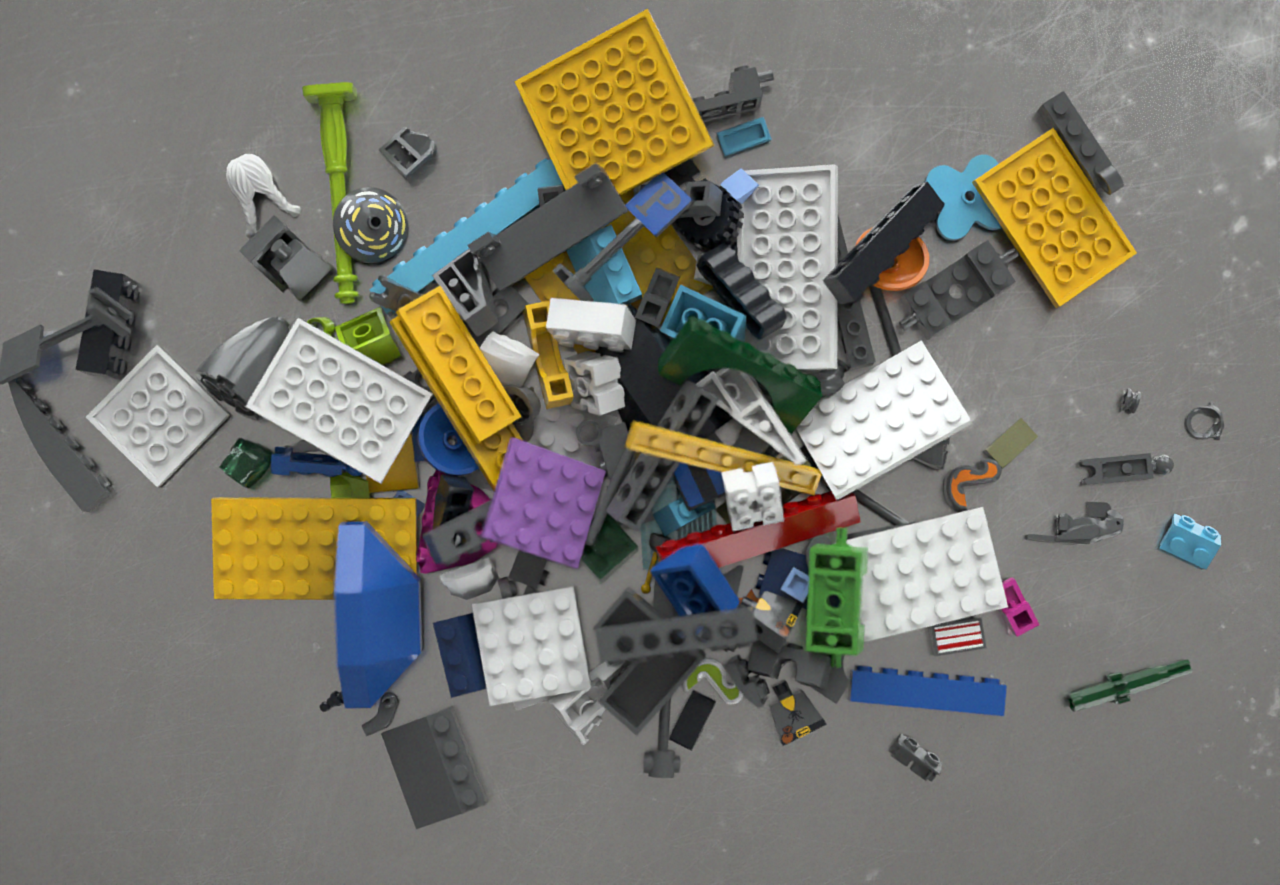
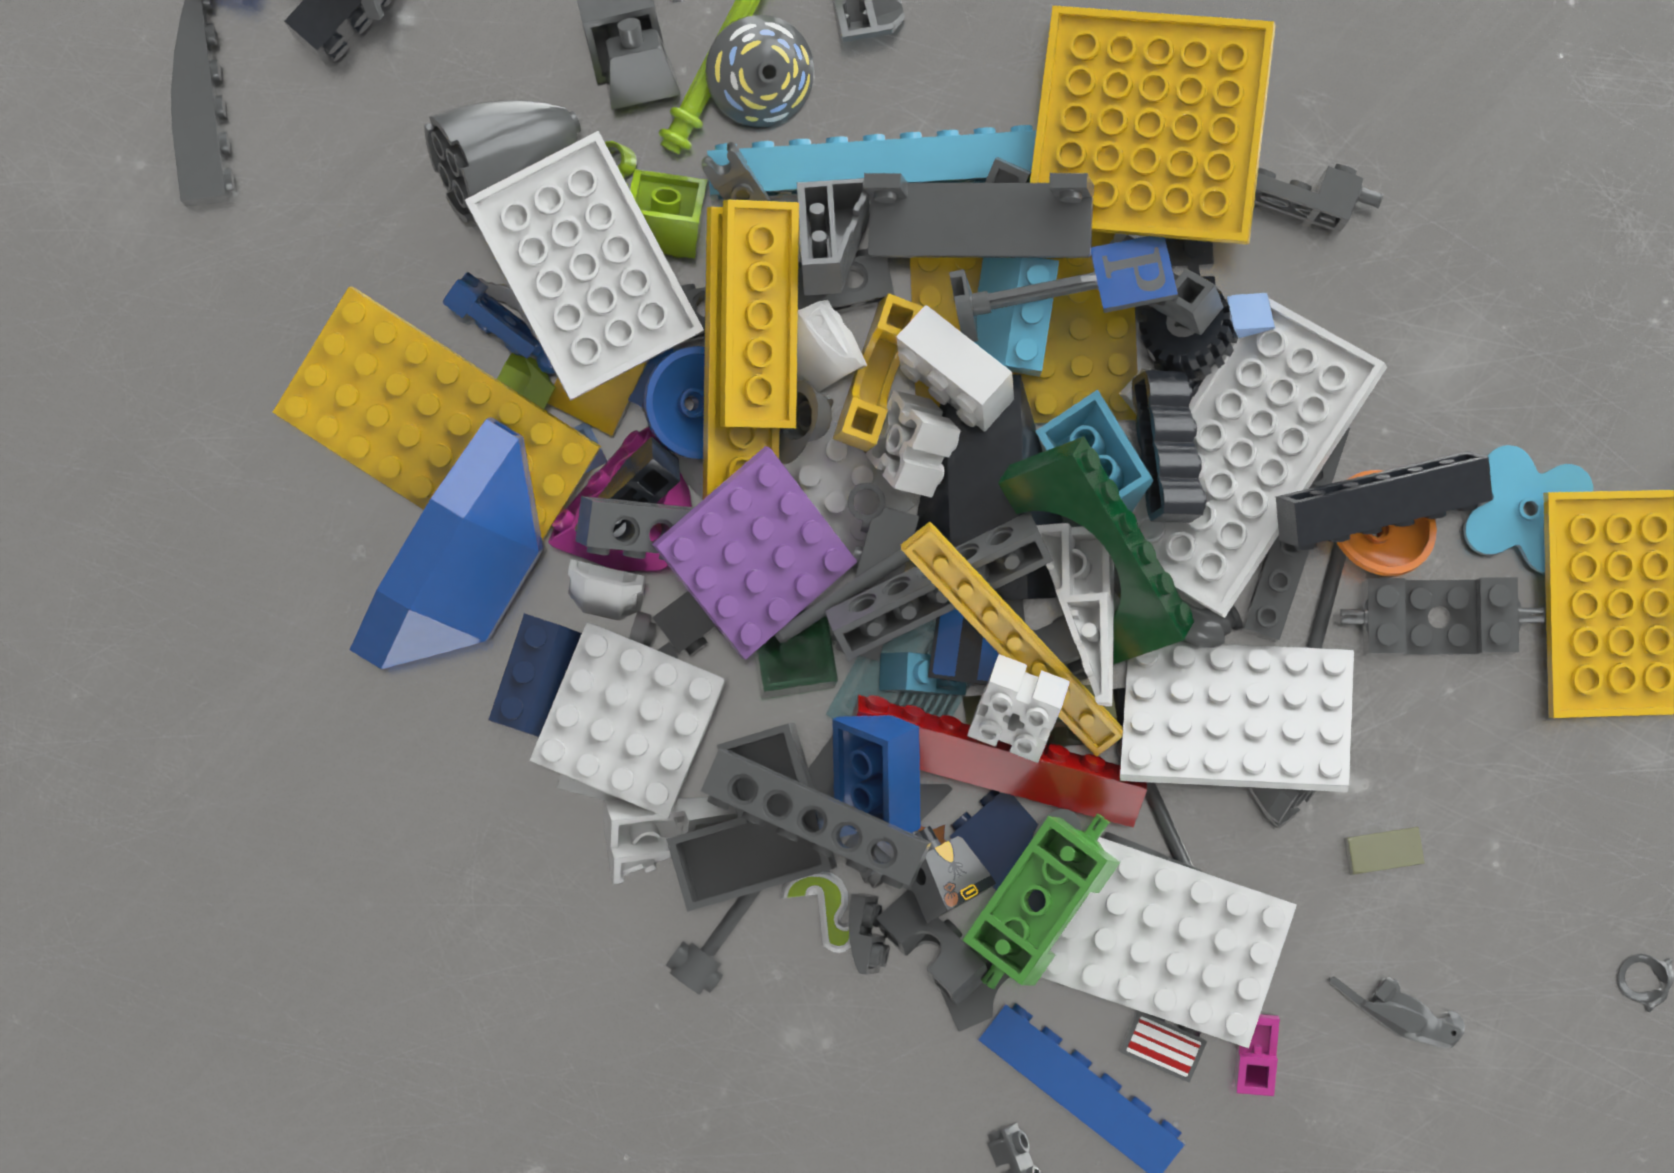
camera: 25 degrees right, 0 degrees up
white plate [86,345,230,488] -> none
clear green piece [219,438,273,489] -> none
black piece [319,691,344,712] -> none
dark grey arm [361,693,398,736] -> none
dark grey slope [381,706,488,829] -> none
dark grey slope [635,267,680,327] -> none
hinge [641,532,671,594] -> none
black slope [669,690,716,751] -> none
medium azure tile [716,117,772,157] -> none
dark grey torso [769,680,827,746] -> none
light blue plate [780,567,809,603] -> none
dark grey animal [944,459,1002,512] -> none
dark grey plate [1079,453,1174,486] -> none
dark grey piece [1086,502,1111,518] -> none
dark grey bush [1121,388,1141,414] -> none
medium azure bracket [1160,514,1221,570] -> none

